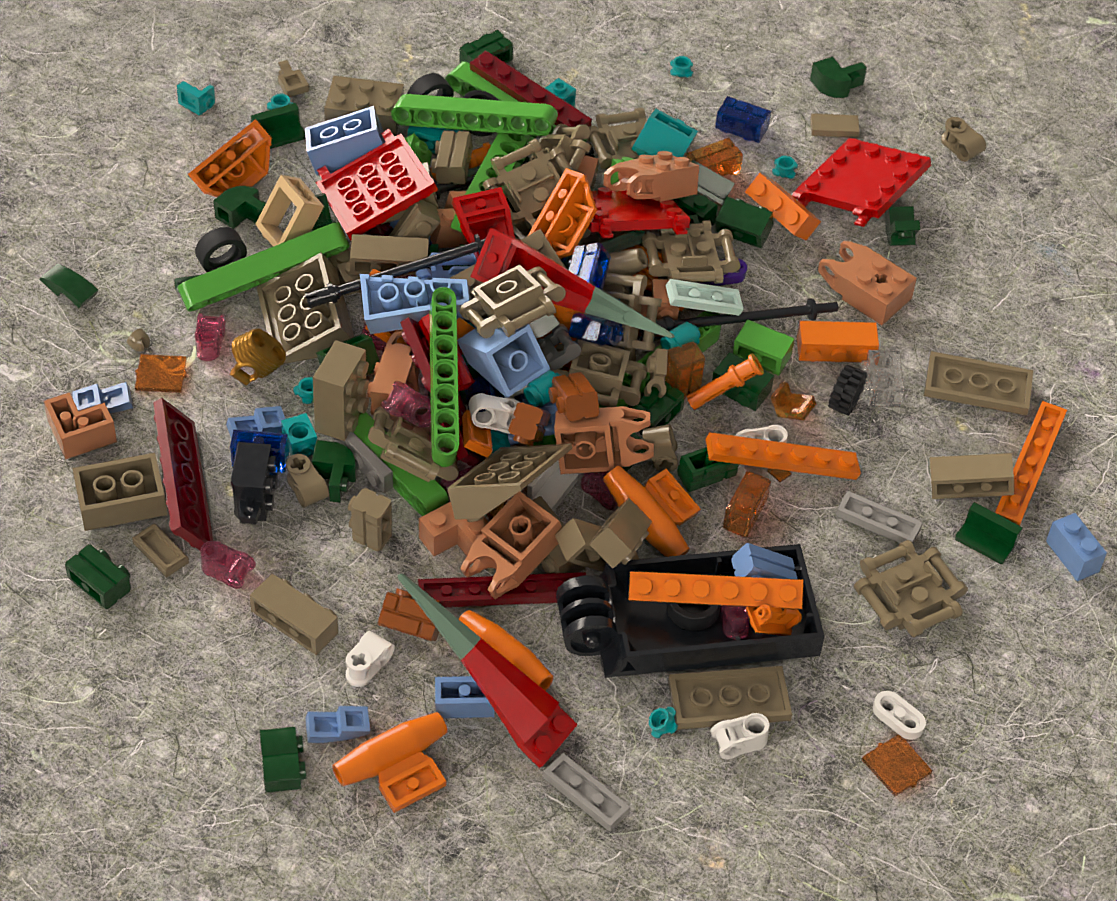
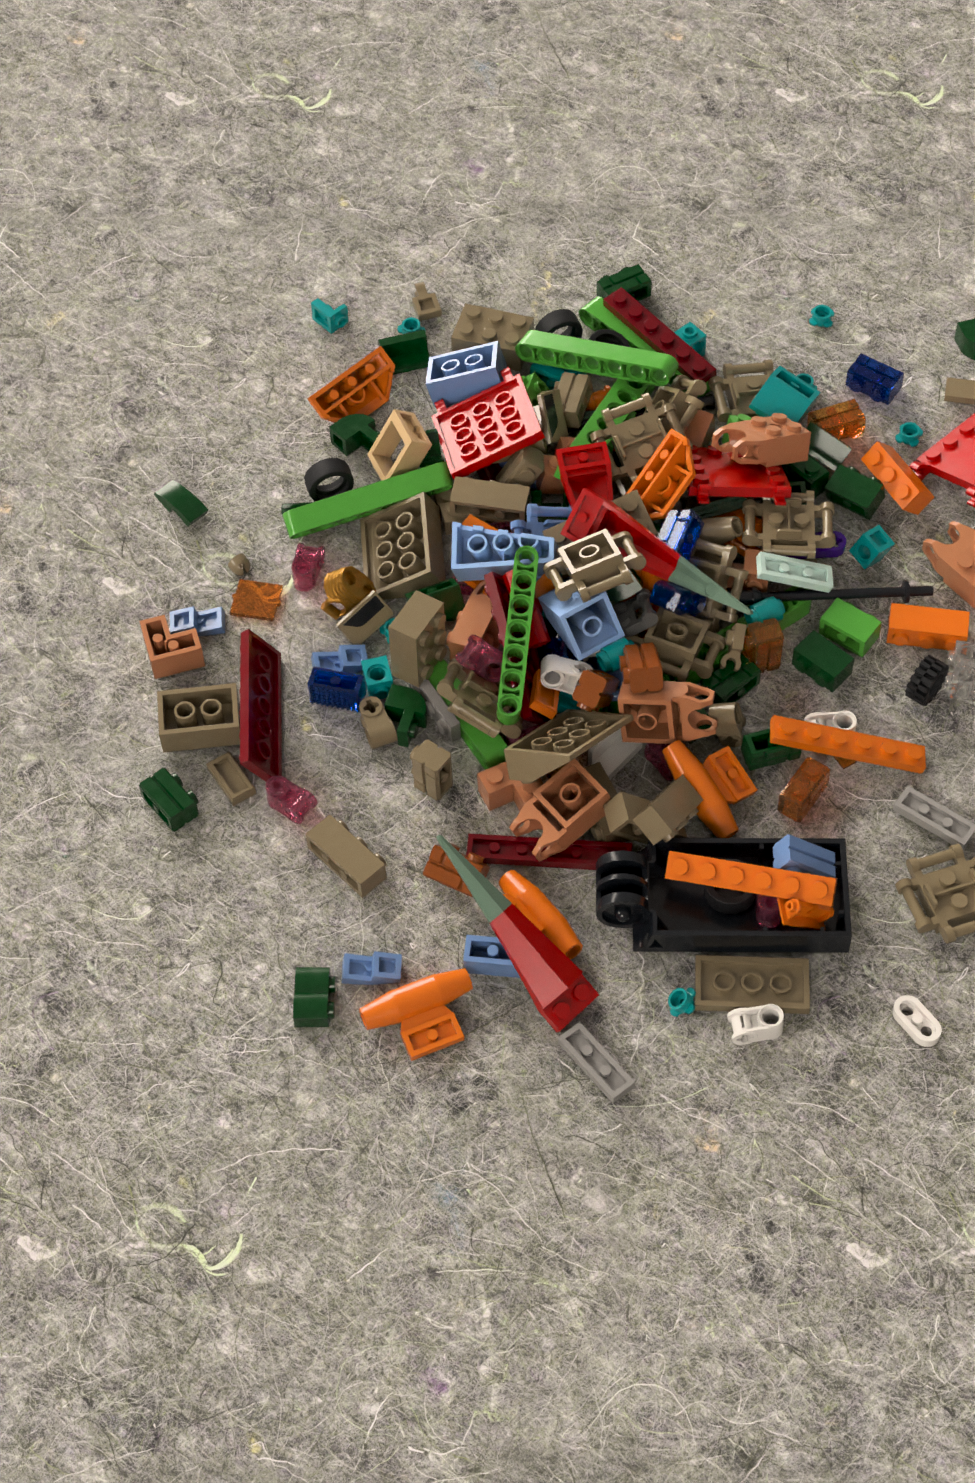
camera: 15 degrees right, 5 degrees up
black hinge [231,442,278,525] -> none
black bar [305,232,504,309] -> none
white piece [346,631,395,687] -> none
orange pin [686,353,764,410] -> none
clear orange bracket [771,382,817,421] -> none
clear orange piece [862,734,933,797] -> none
none -> dark tan slope [336,590,394,645]
none -> dark tan slope [537,389,568,444]
none -> teal brick [849,525,895,570]

